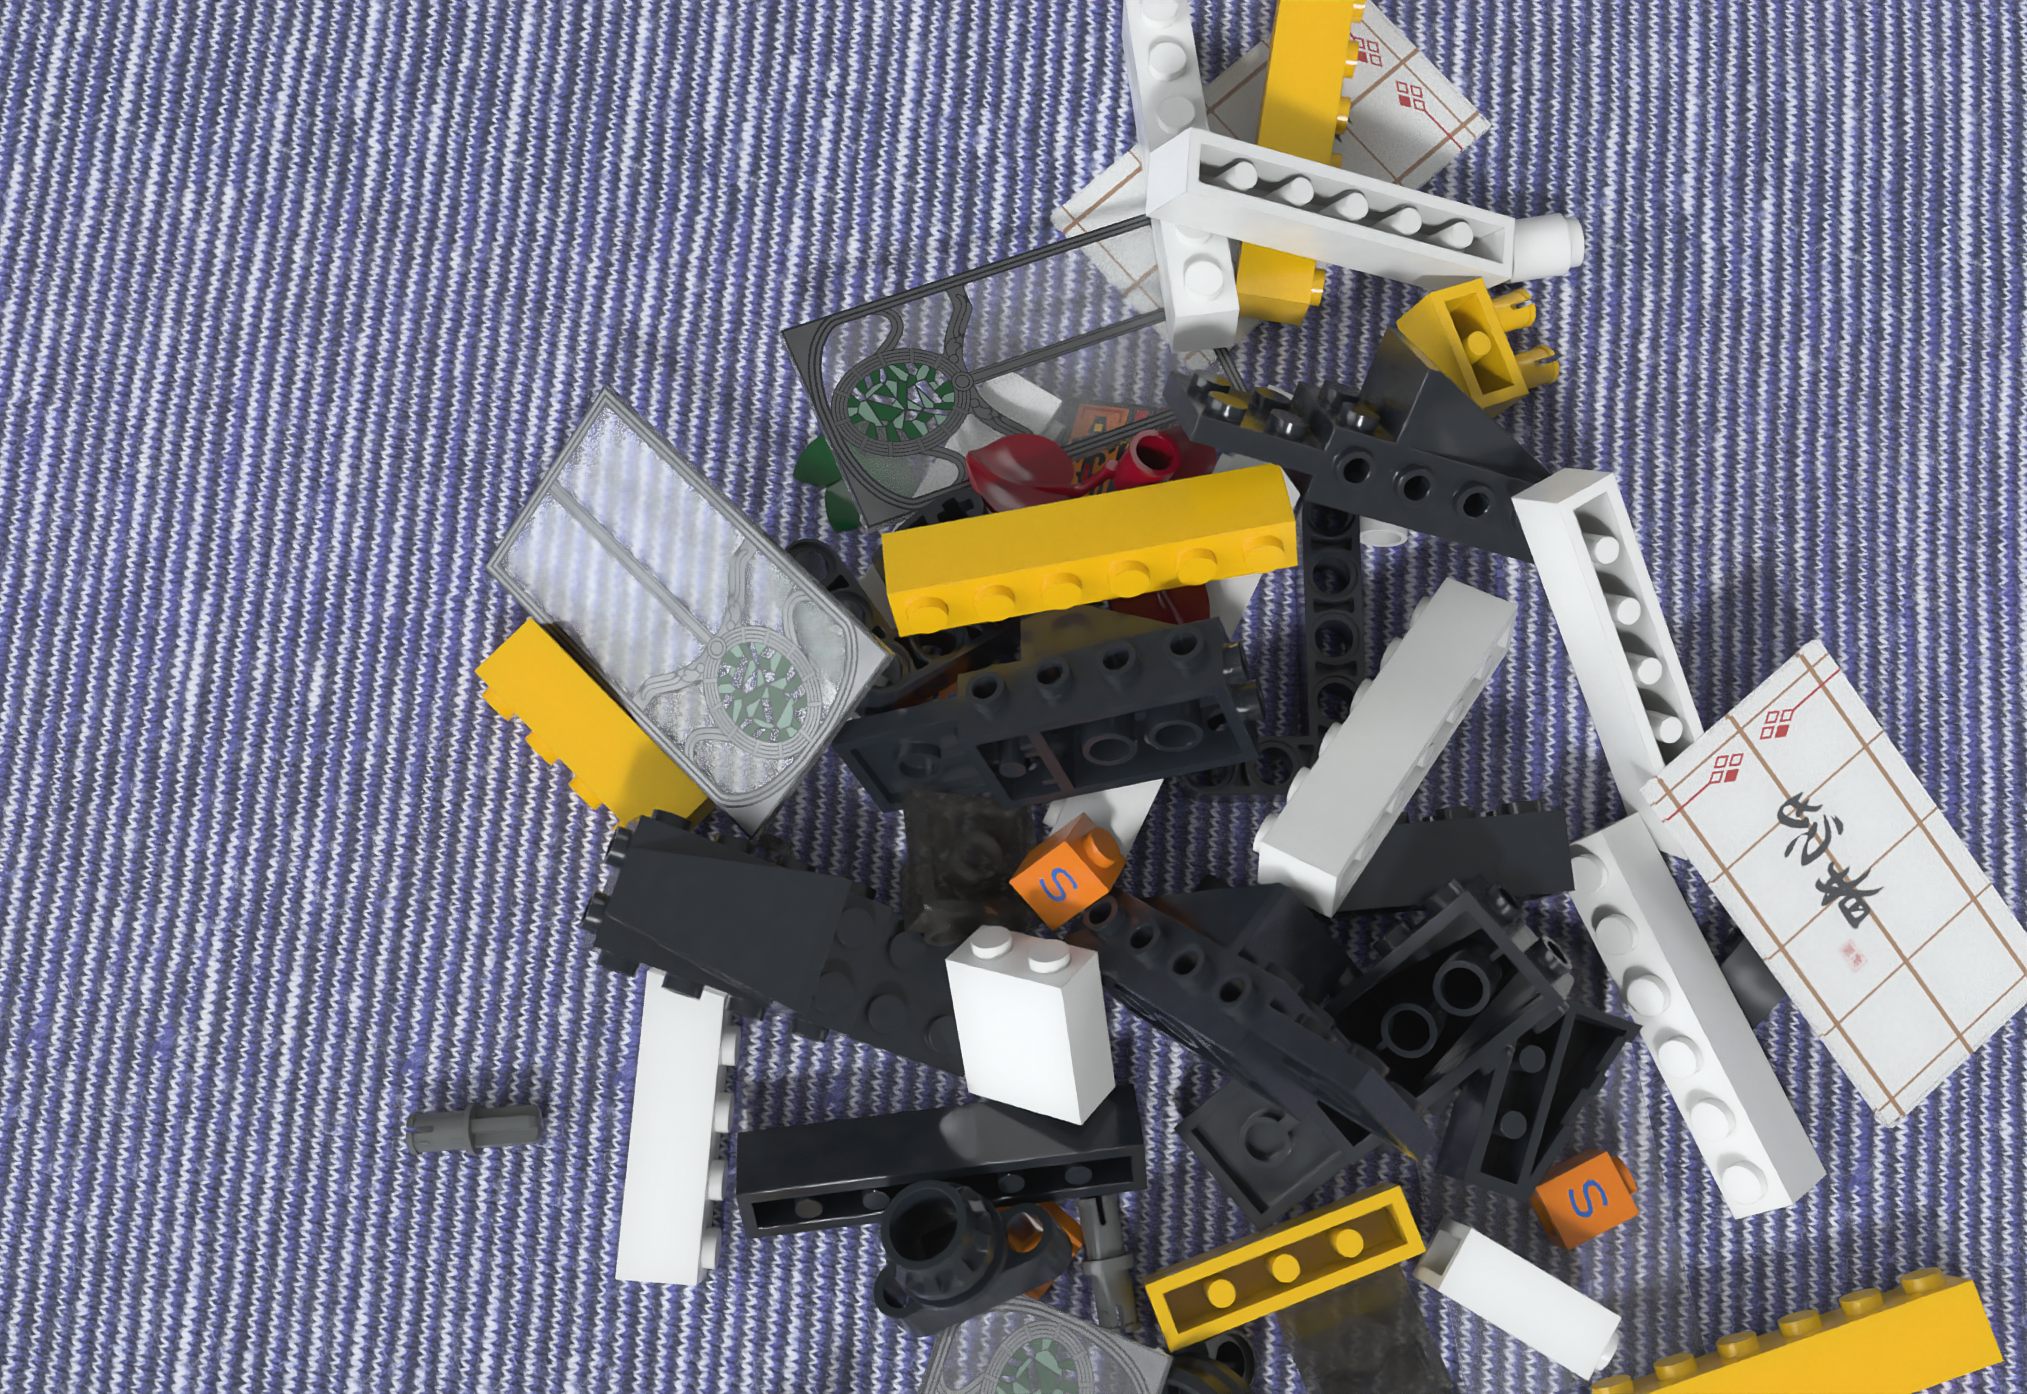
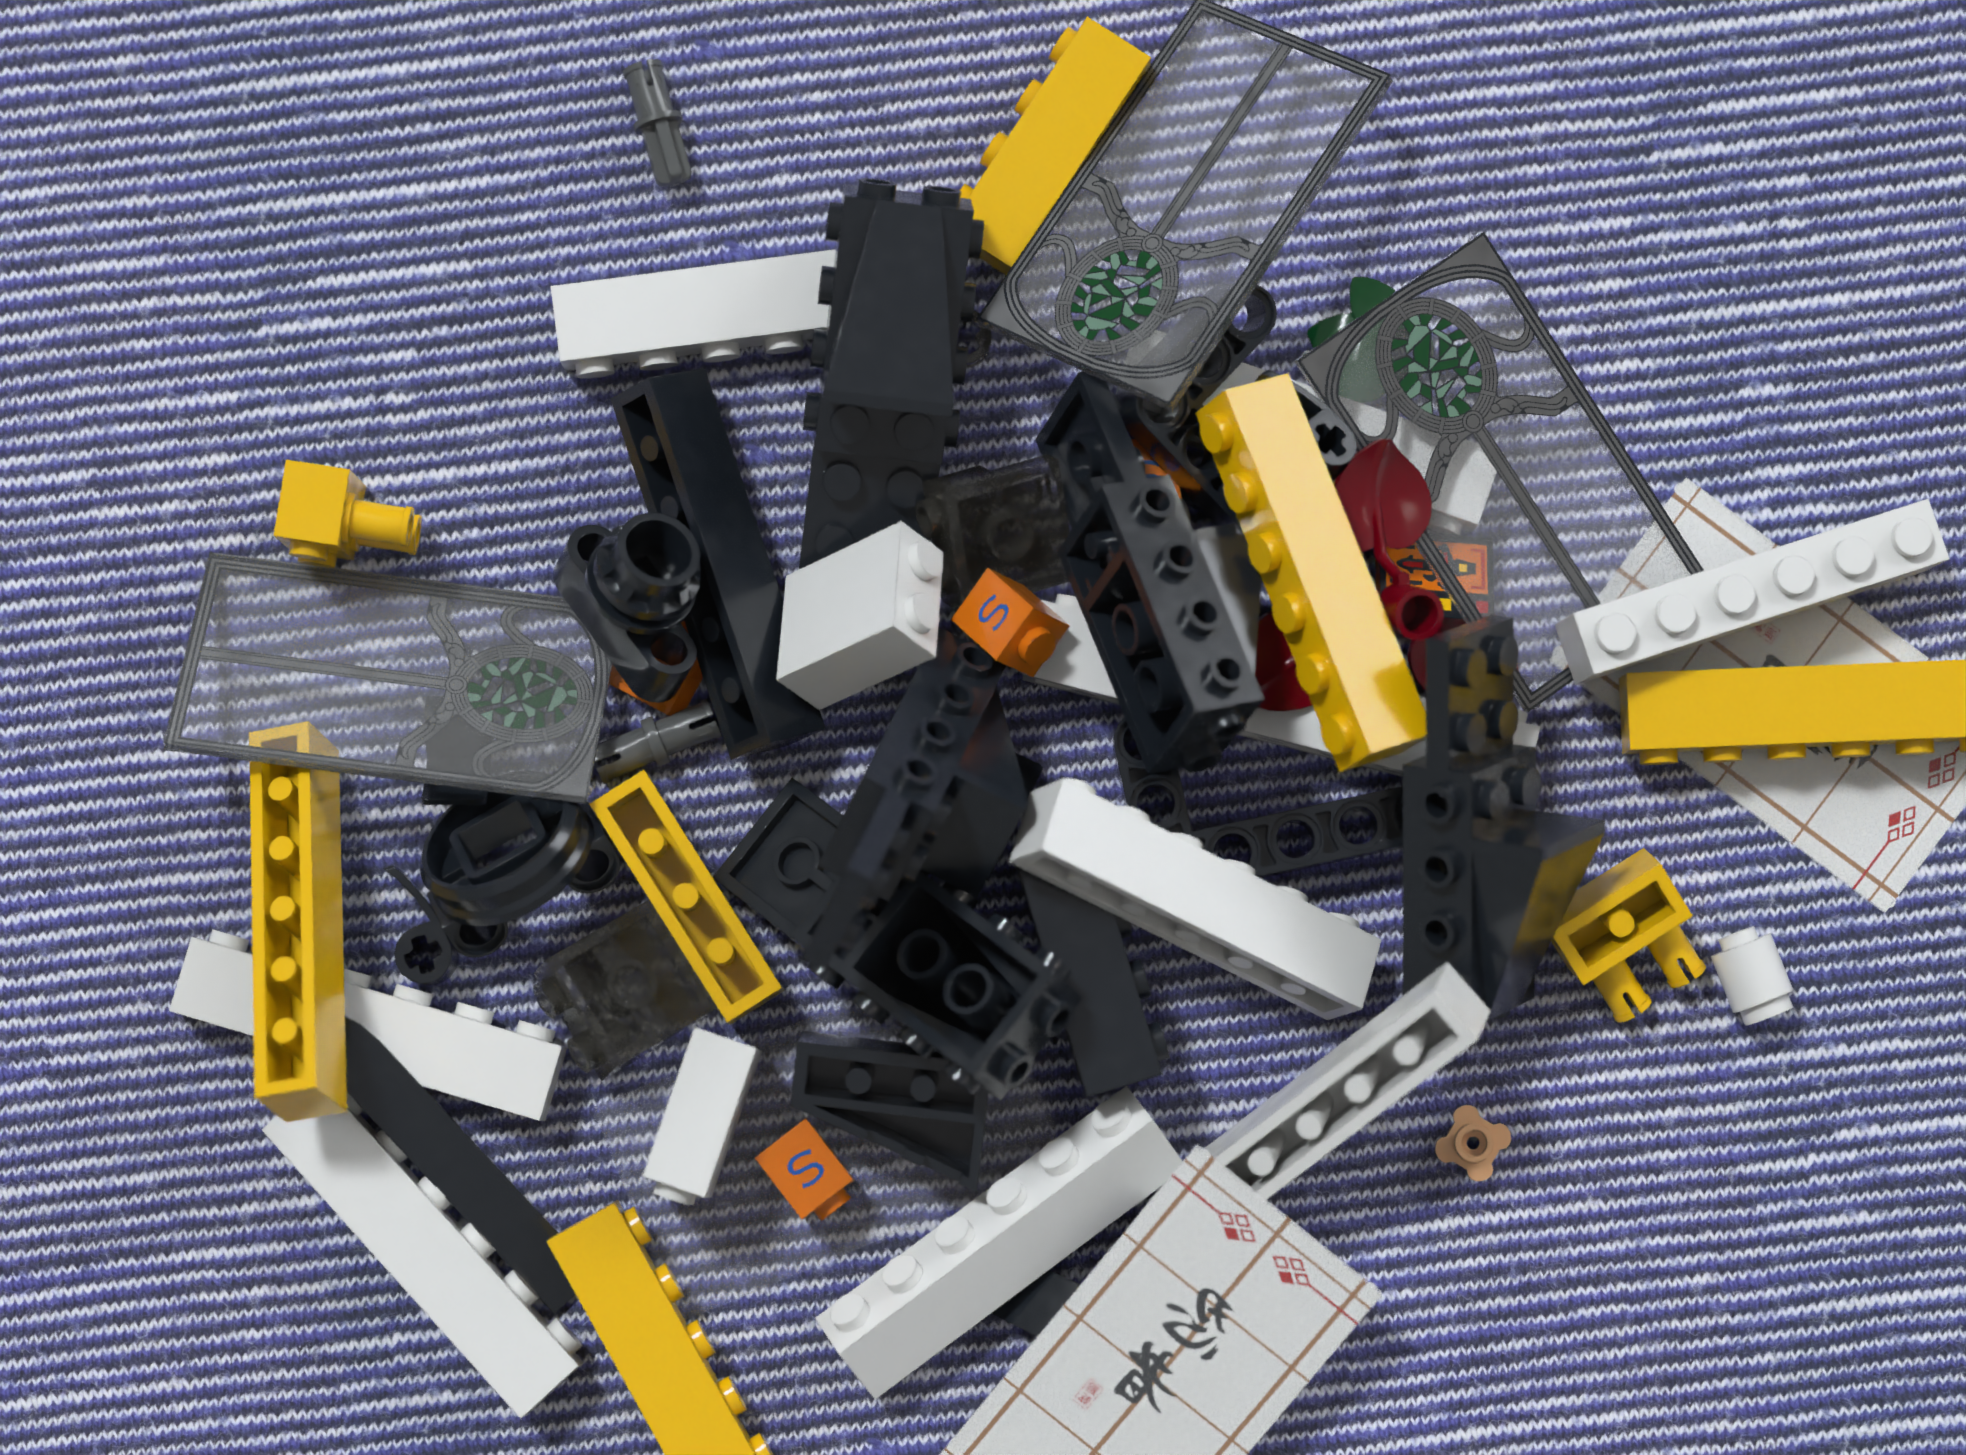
camera: 80 degrees right, 5 degrees up
white brick [1146,127,1515,291] -> none
none -> light nougat plate [1435,1105,1511,1181]

